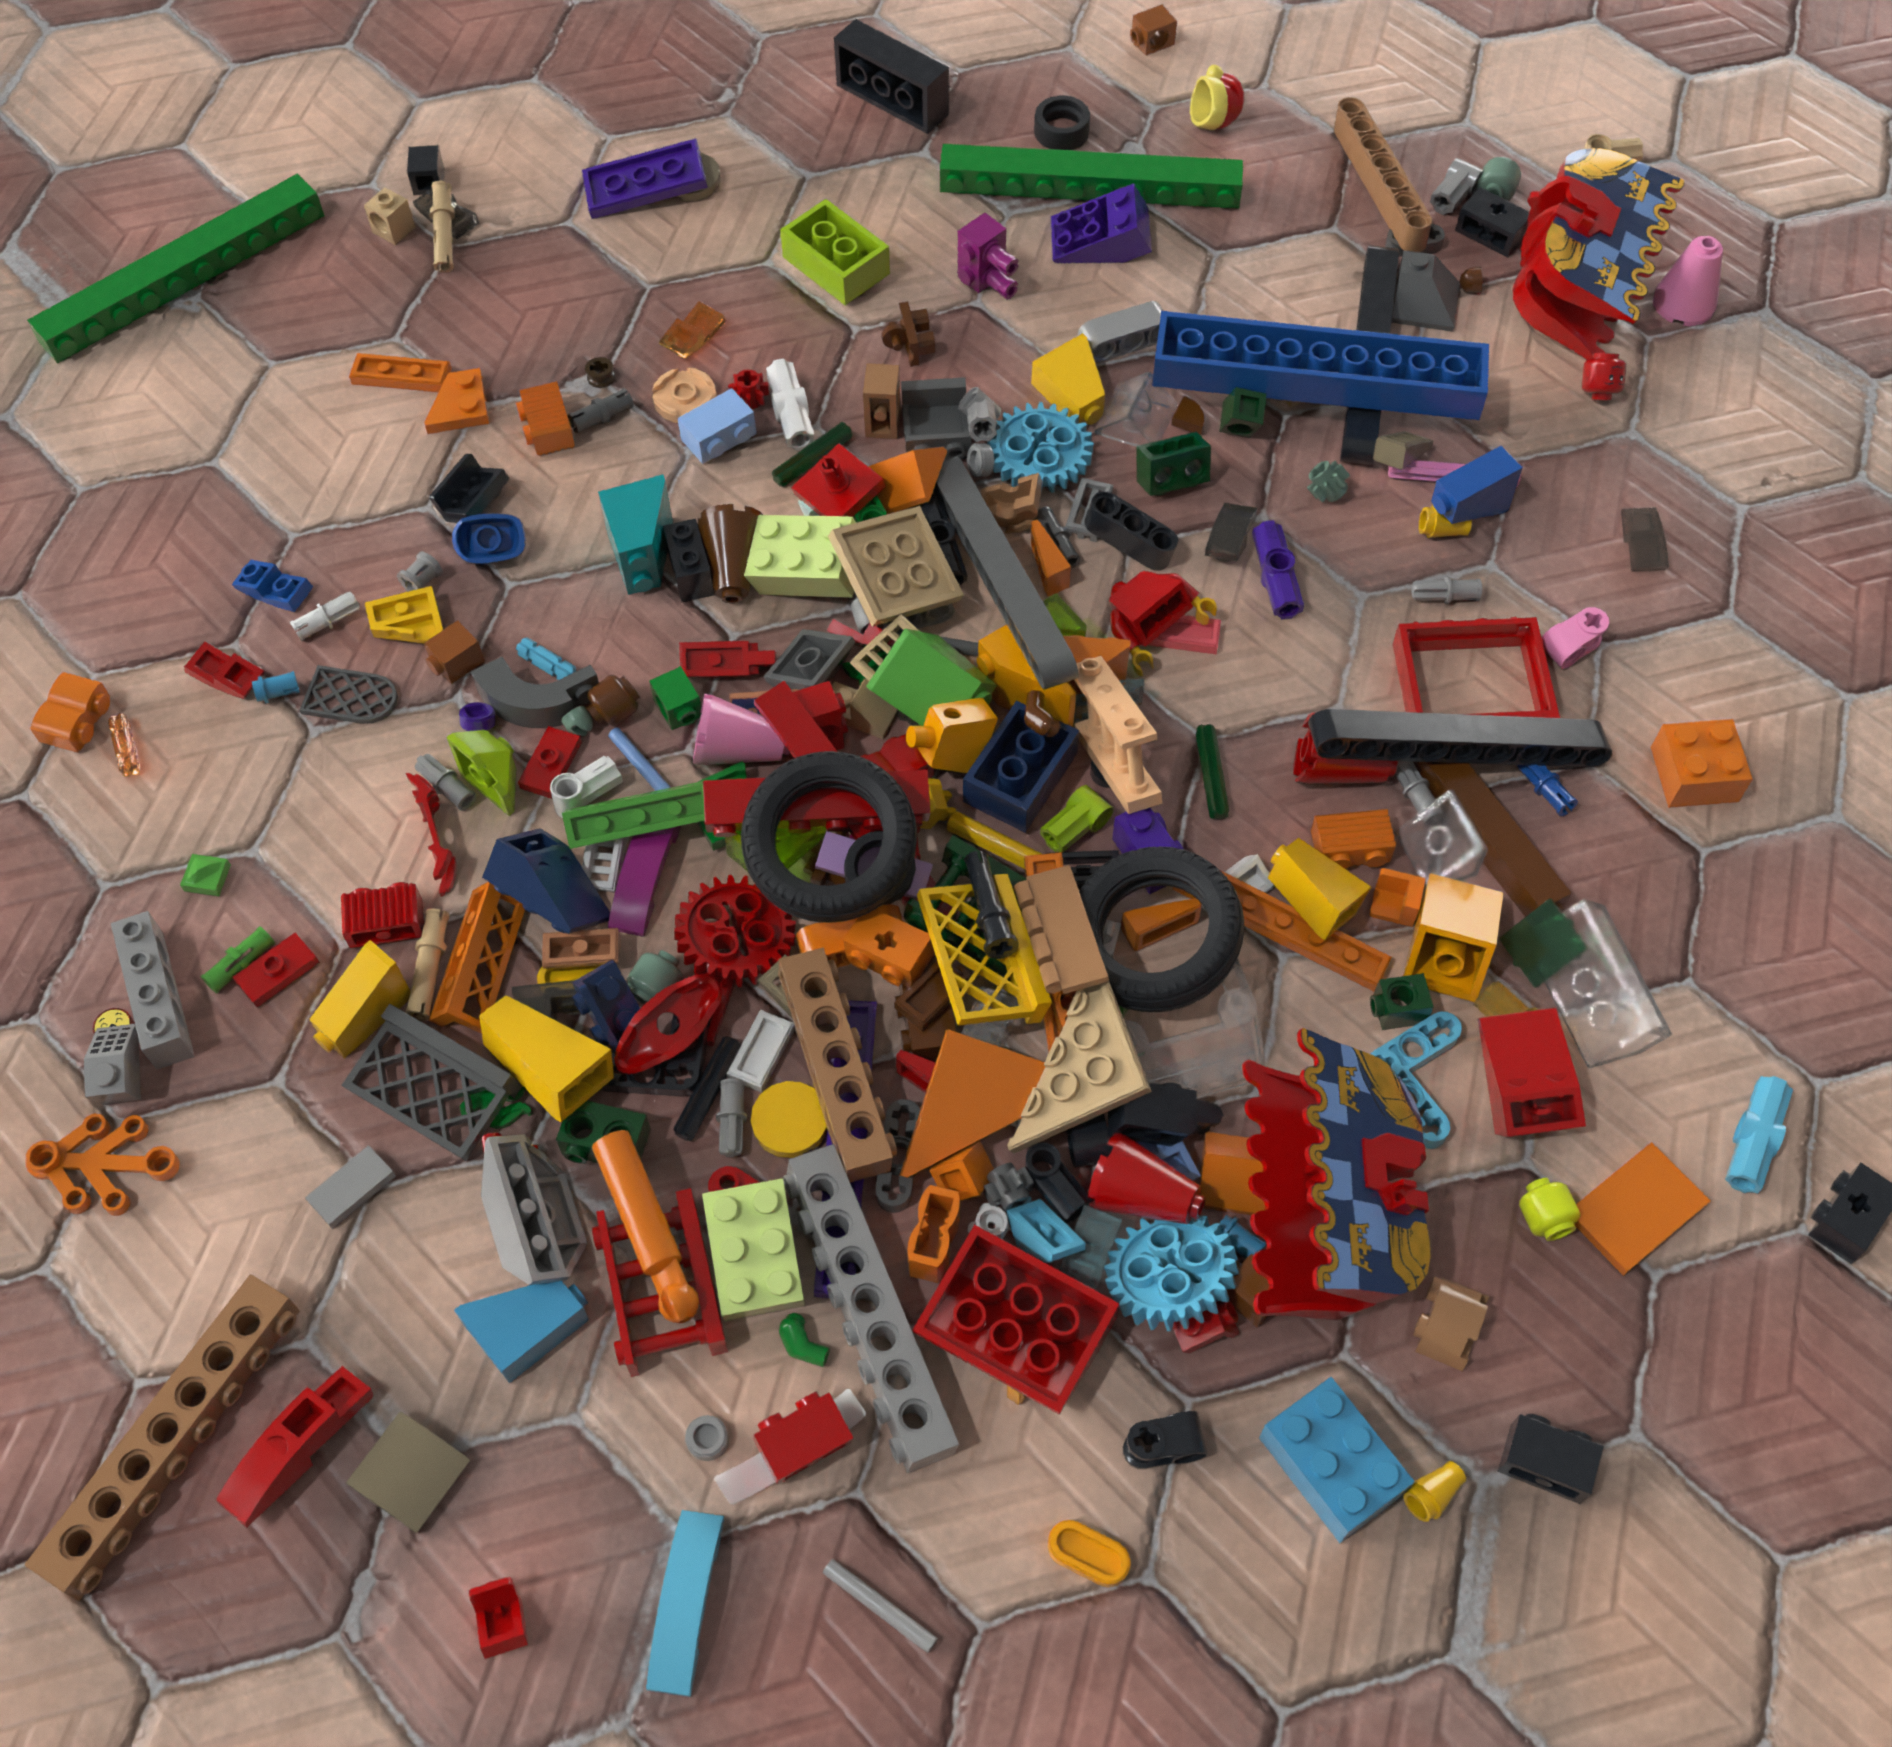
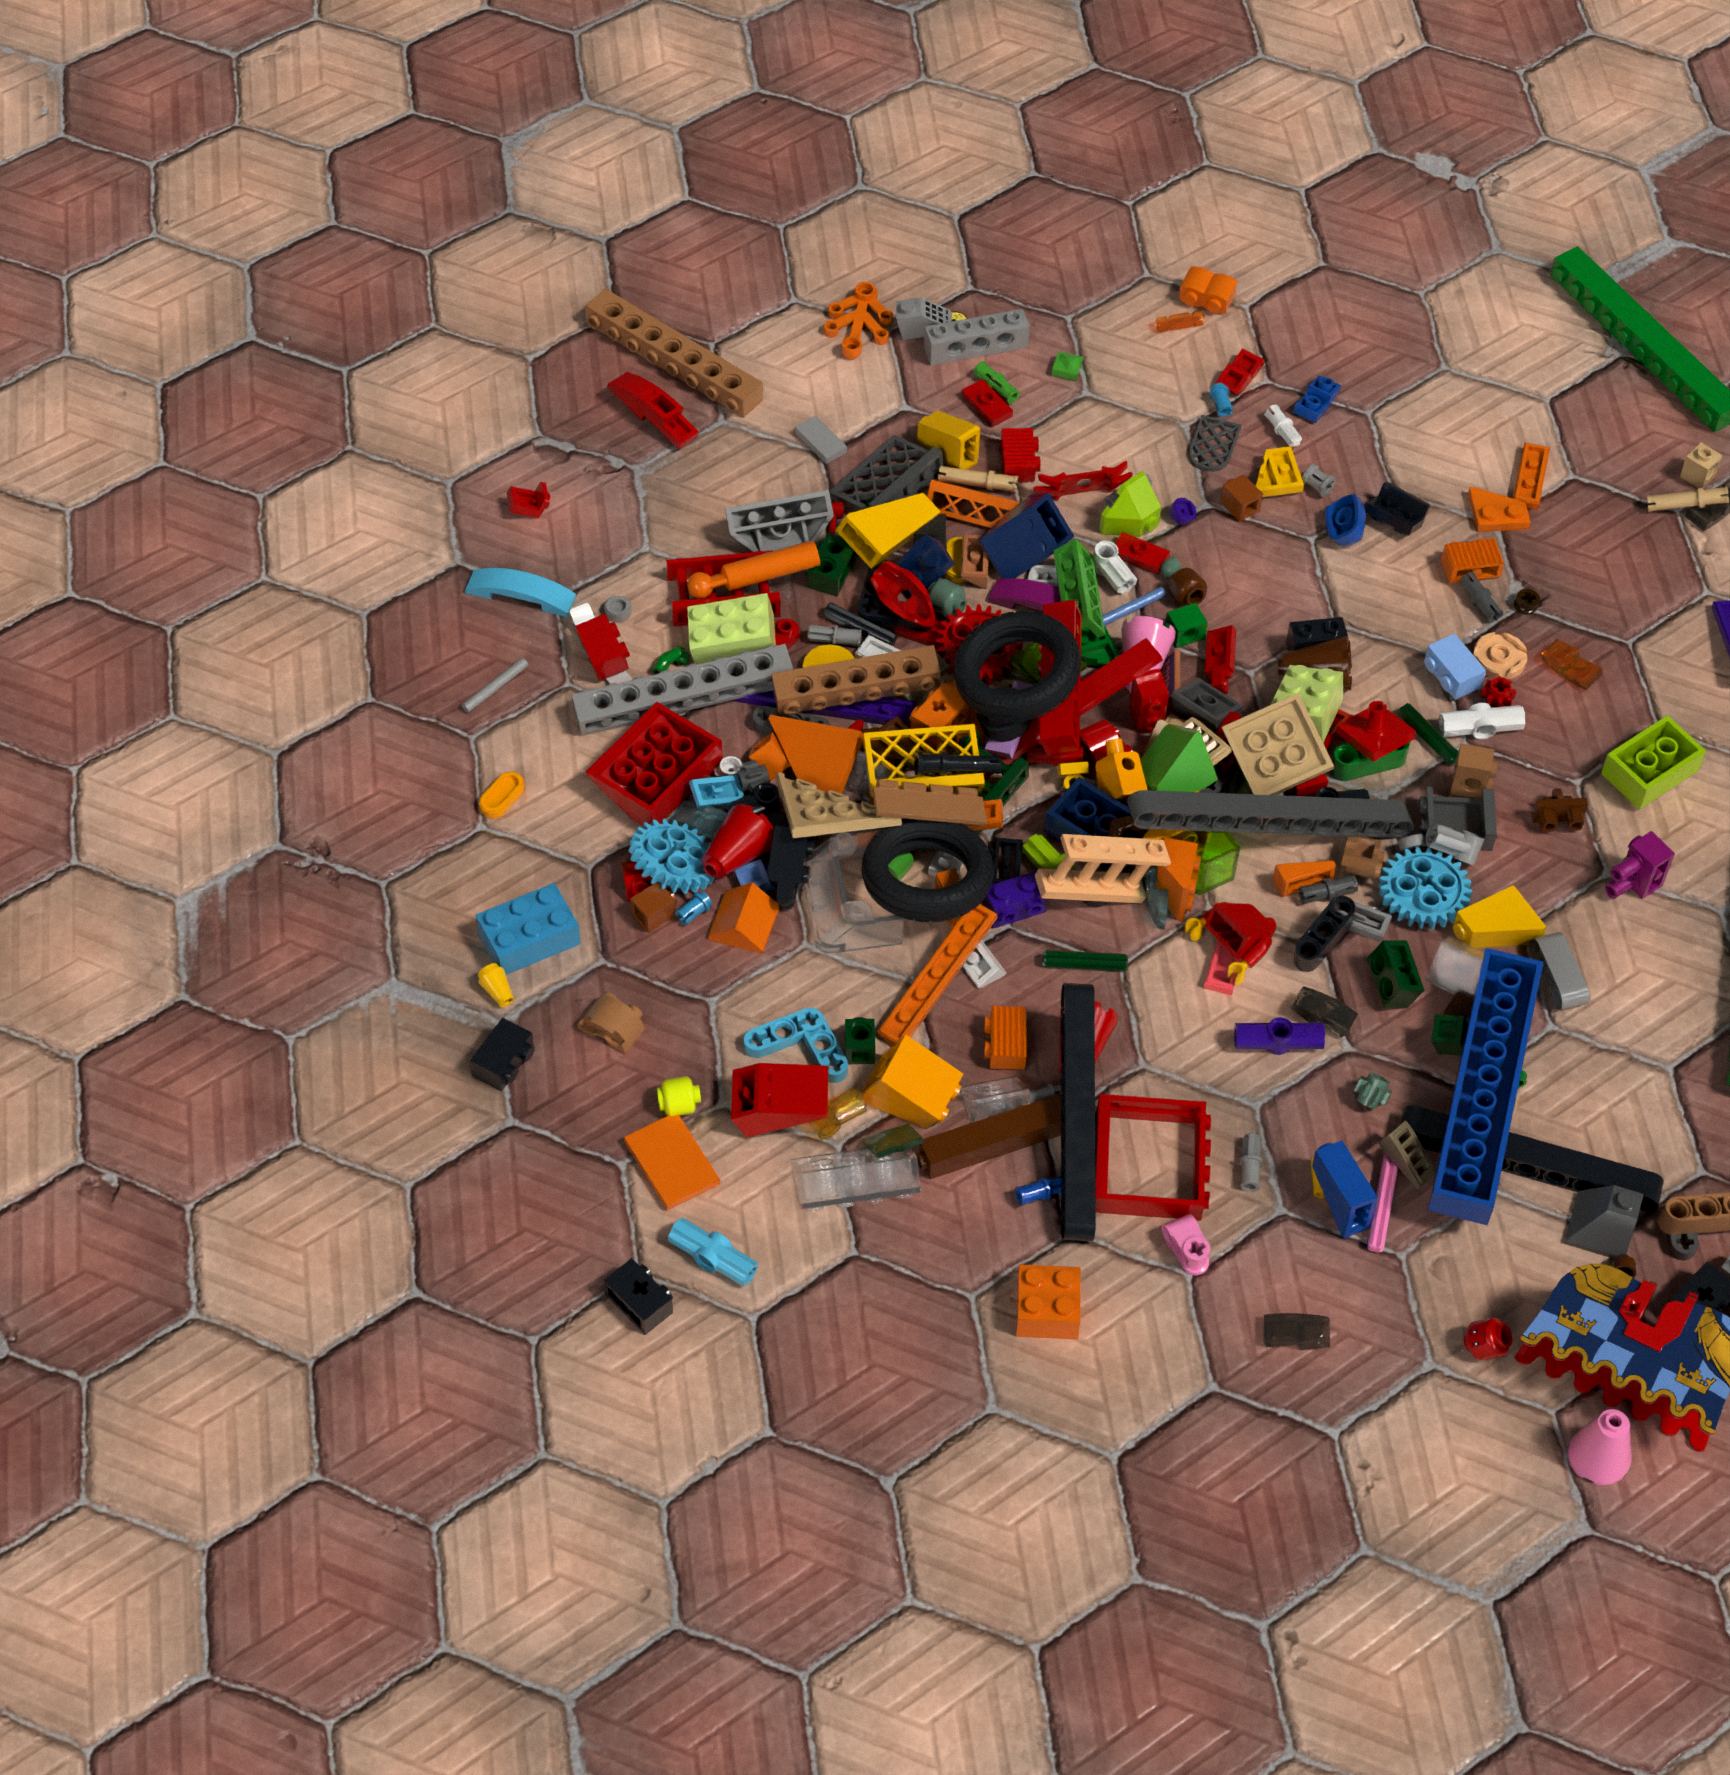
camera: 95 degrees right, 5 degrees down
dark tan slope [346,1411,470,1533] -> none
dark azure slope [454,1280,589,1383] -> none
dark grey arch [471,657,599,728] -> none
medium azure axle [516,637,576,680] -> none
teal slope [598,474,673,595] -> none
orange slope [868,447,947,515] -> none
orange brick [907,1185,960,1283] -> none
yellow axle [947,811,1042,869] -> none
dark purple slope [1051,183,1152,263] -> none
black piece [1123,1411,1208,1469] -> none
animal [1242,1028,1430,1321] -> none
yellow slope [1268,838,1371,940] -> none
orange panel [1369,868,1426,927] -> none

